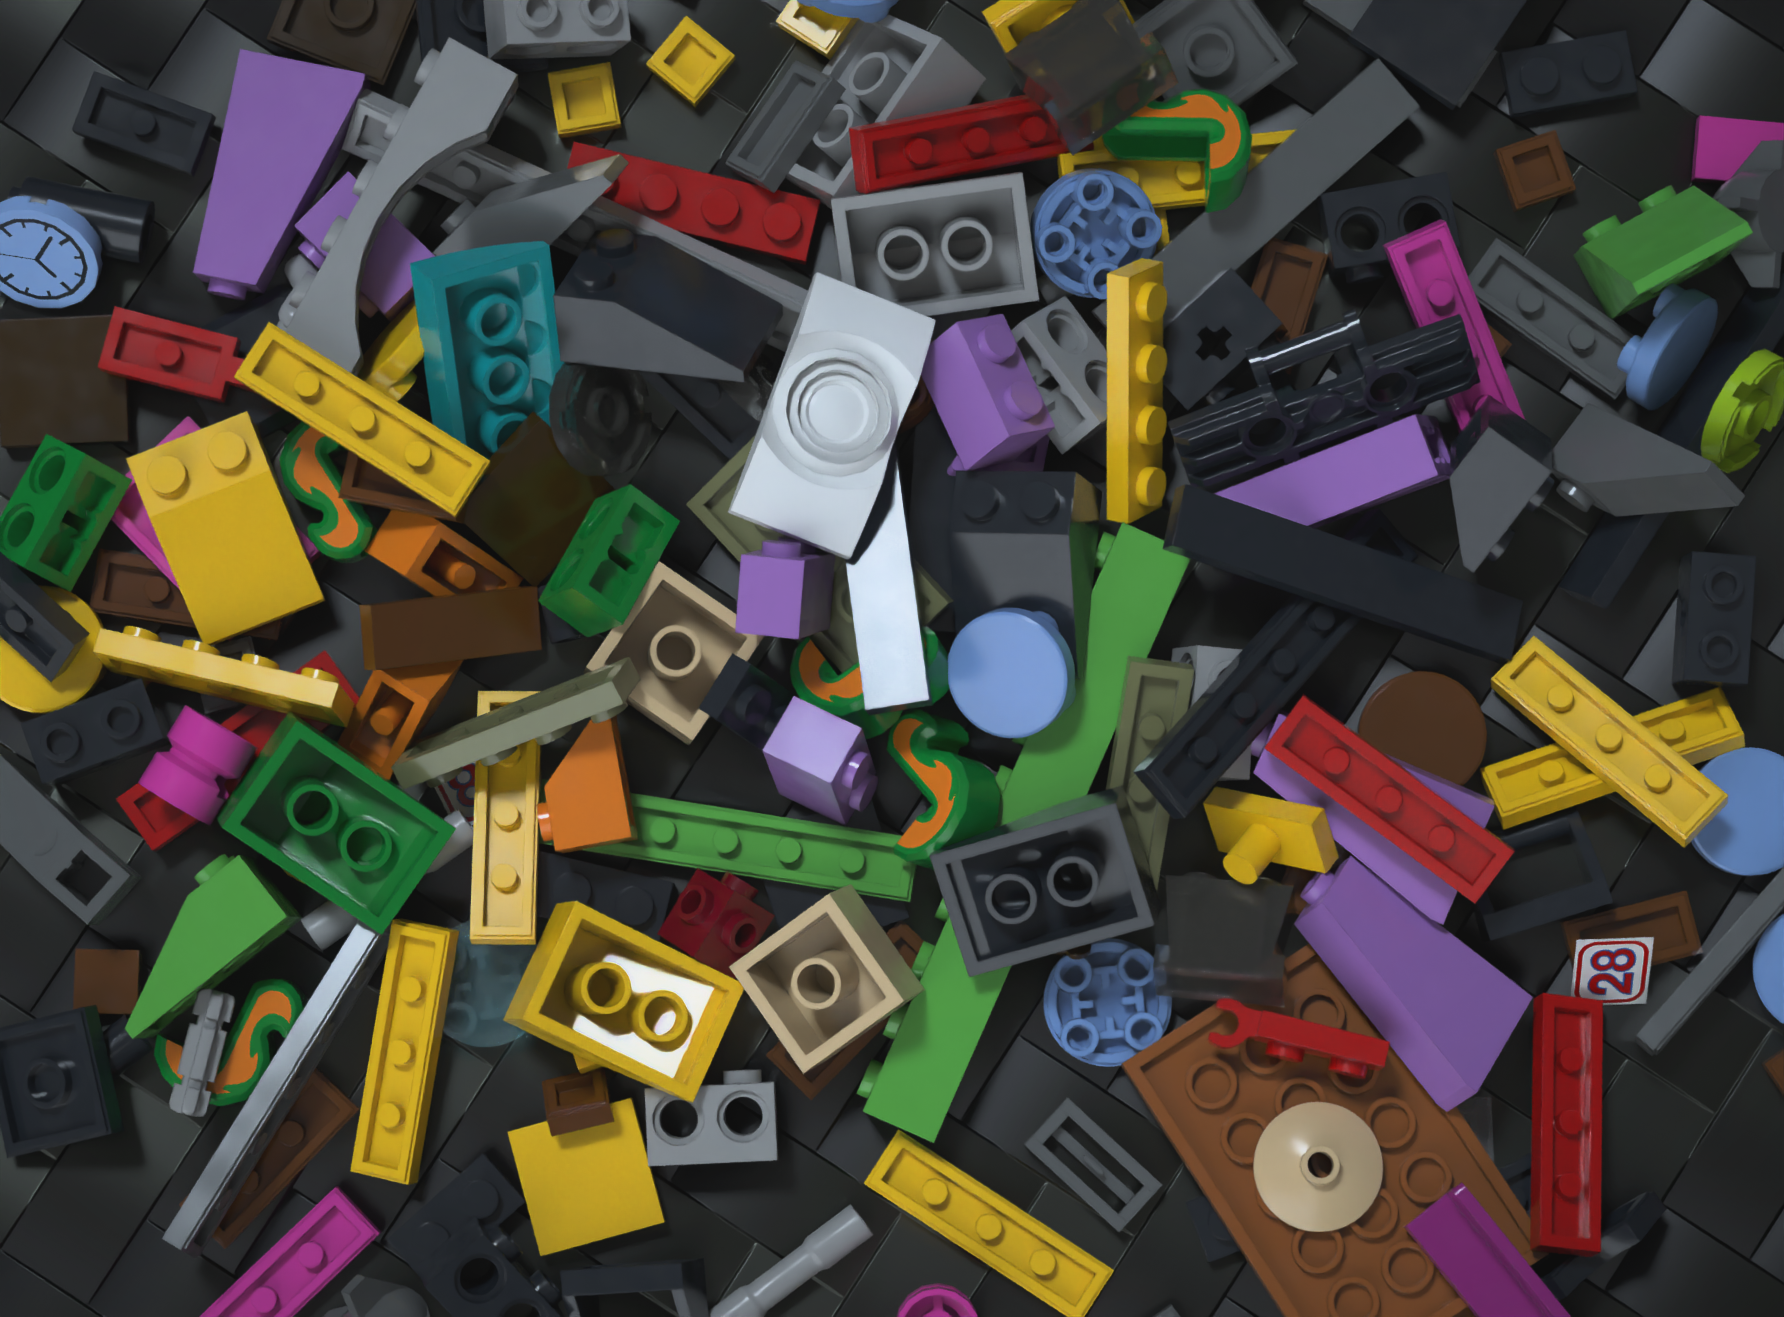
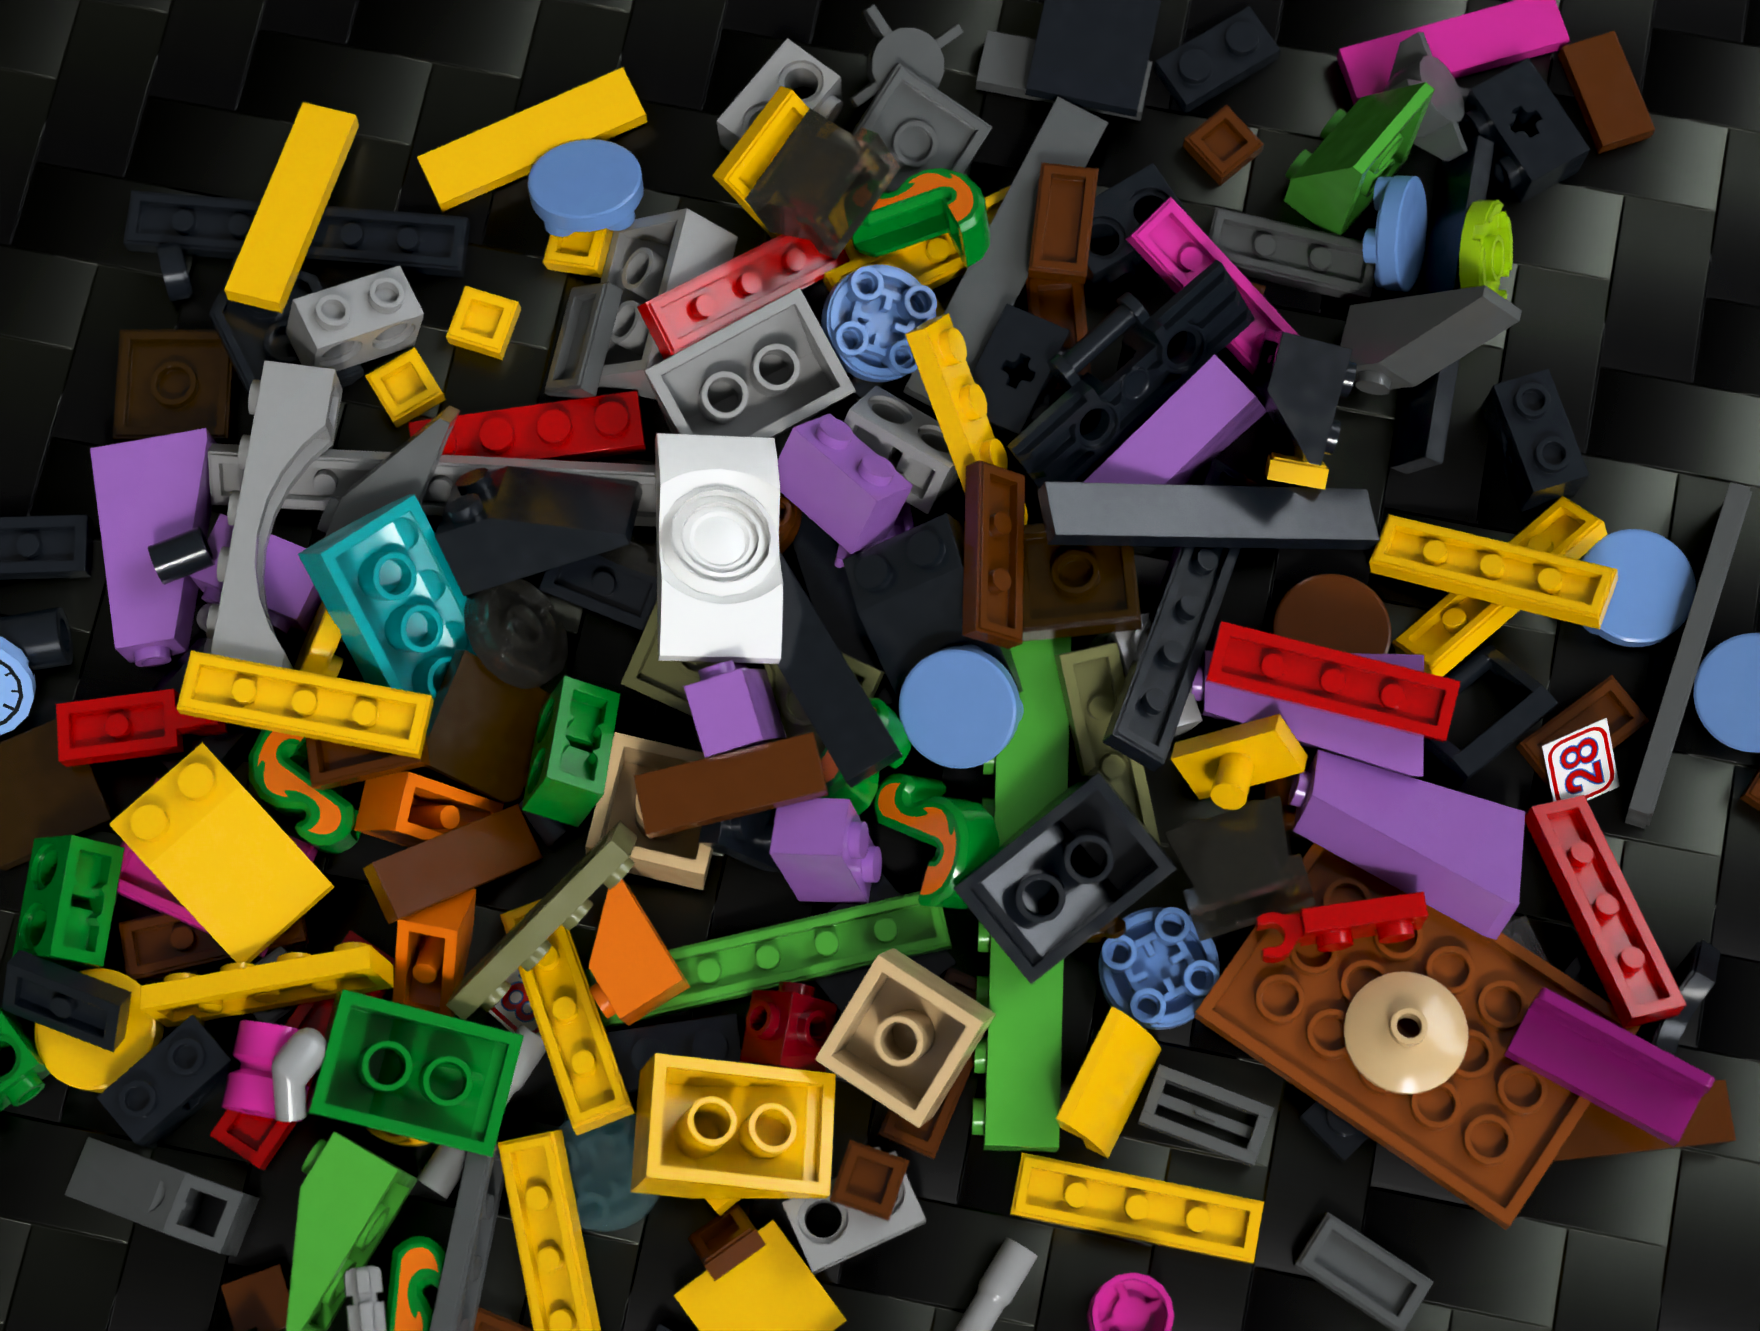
camera: 20 degrees left, 10 degrees down
none -> black hinge [148,526,215,585]
none -> light grey arm [271,1028,327,1122]
none -> reddish brown tile [634,732,829,839]
none -> reddish brown tile [830,1140,909,1222]
none -> reddish brown tile [962,460,1025,649]
none -> dark brown tile [1022,523,1142,642]
none -> reddish brown tile [1028,162,1099,284]
none -> yellow slope [1056,1007,1161,1158]
none -> yellow tile [1264,452,1329,490]

